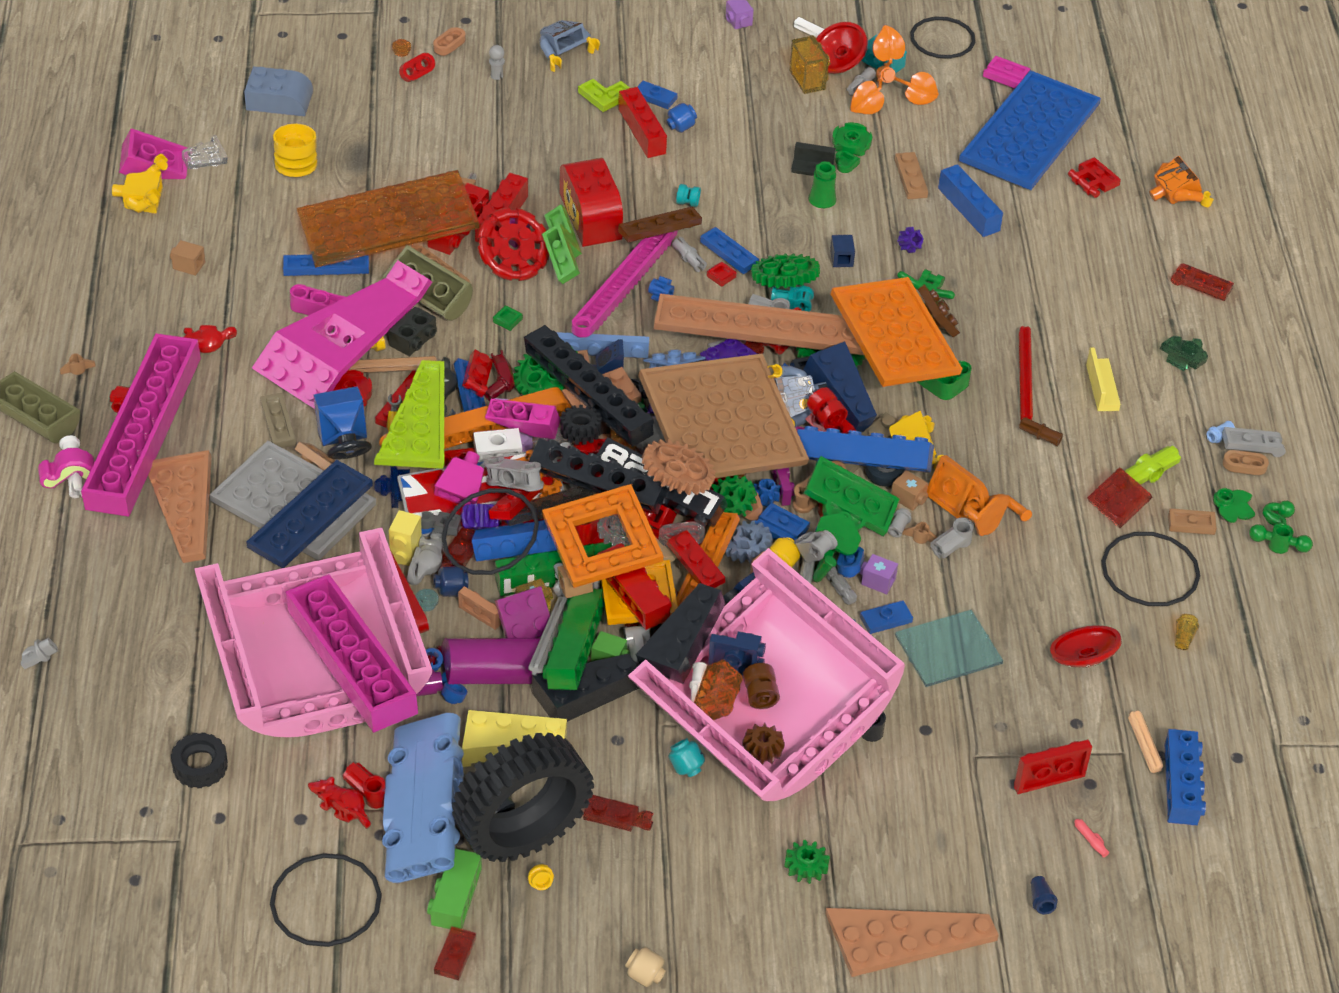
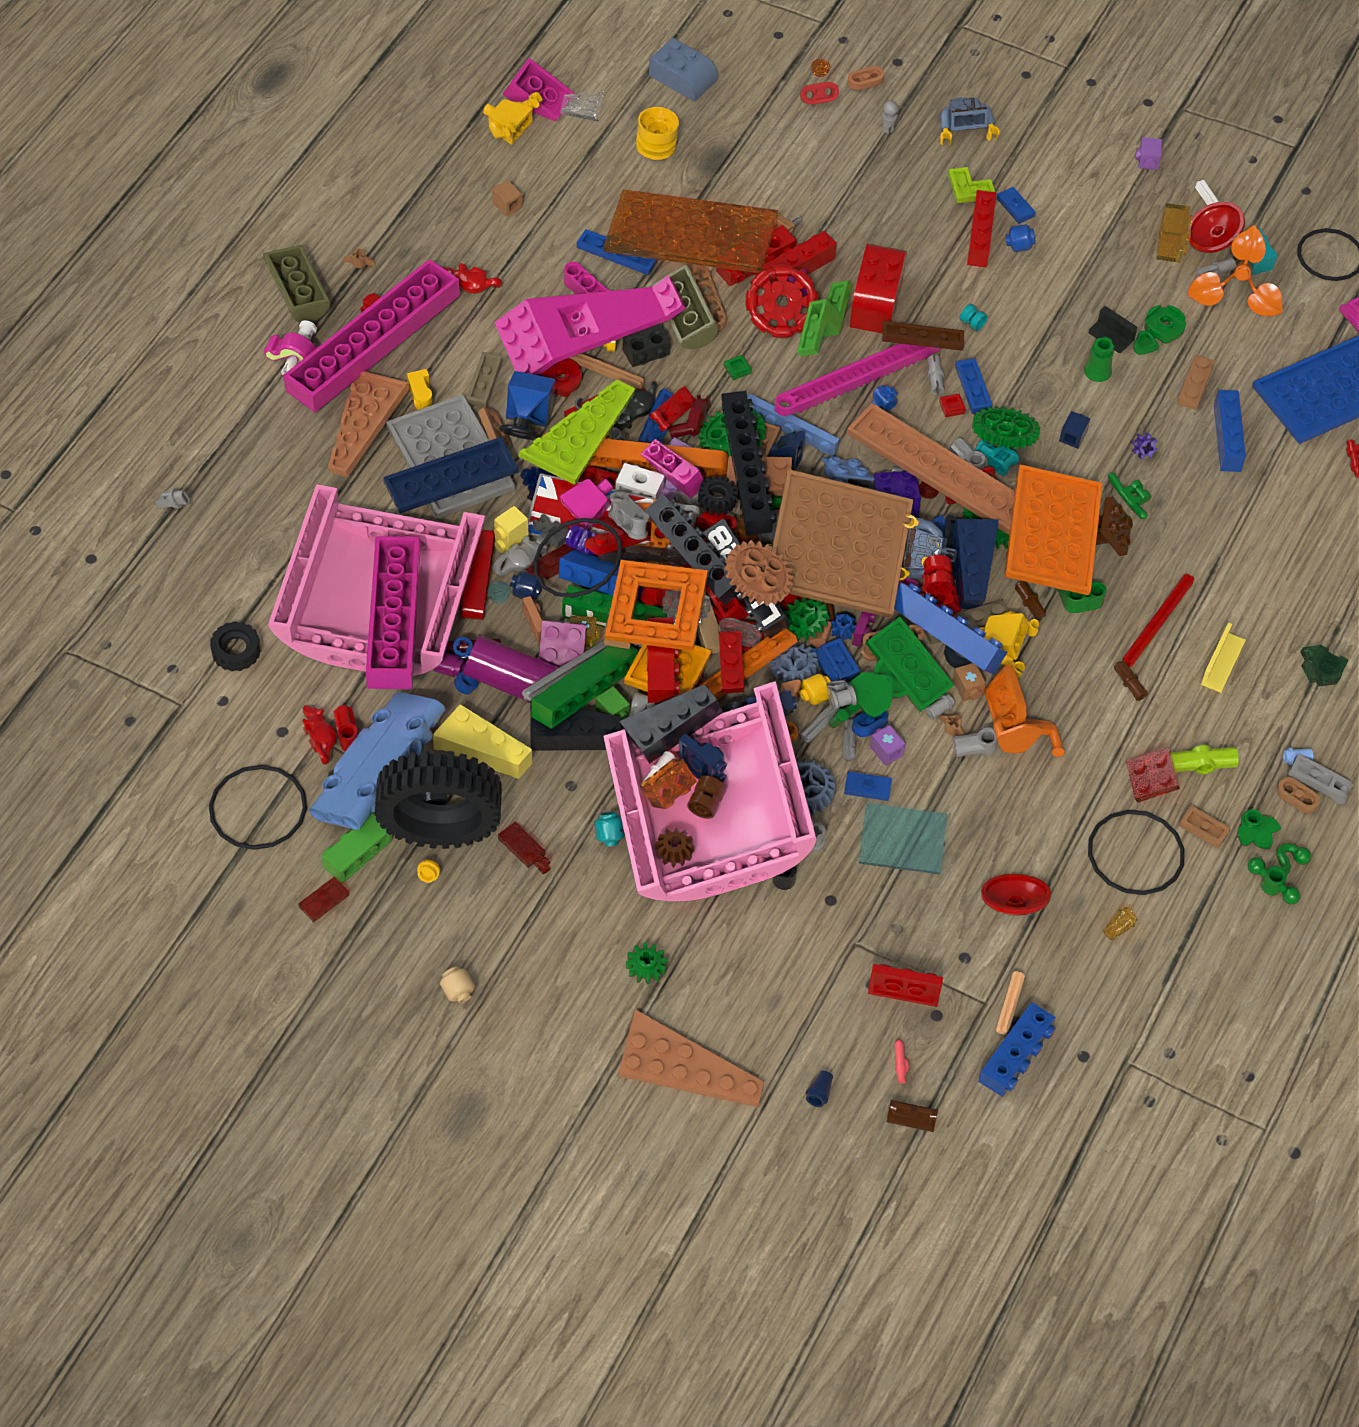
camera: 30 degrees right, 10 degrees up
none -> yellow leg [407,369,433,410]
none -> reddish brown hinge [886,1100,938,1132]
none -> reddish brown axle [1014,581,1046,620]

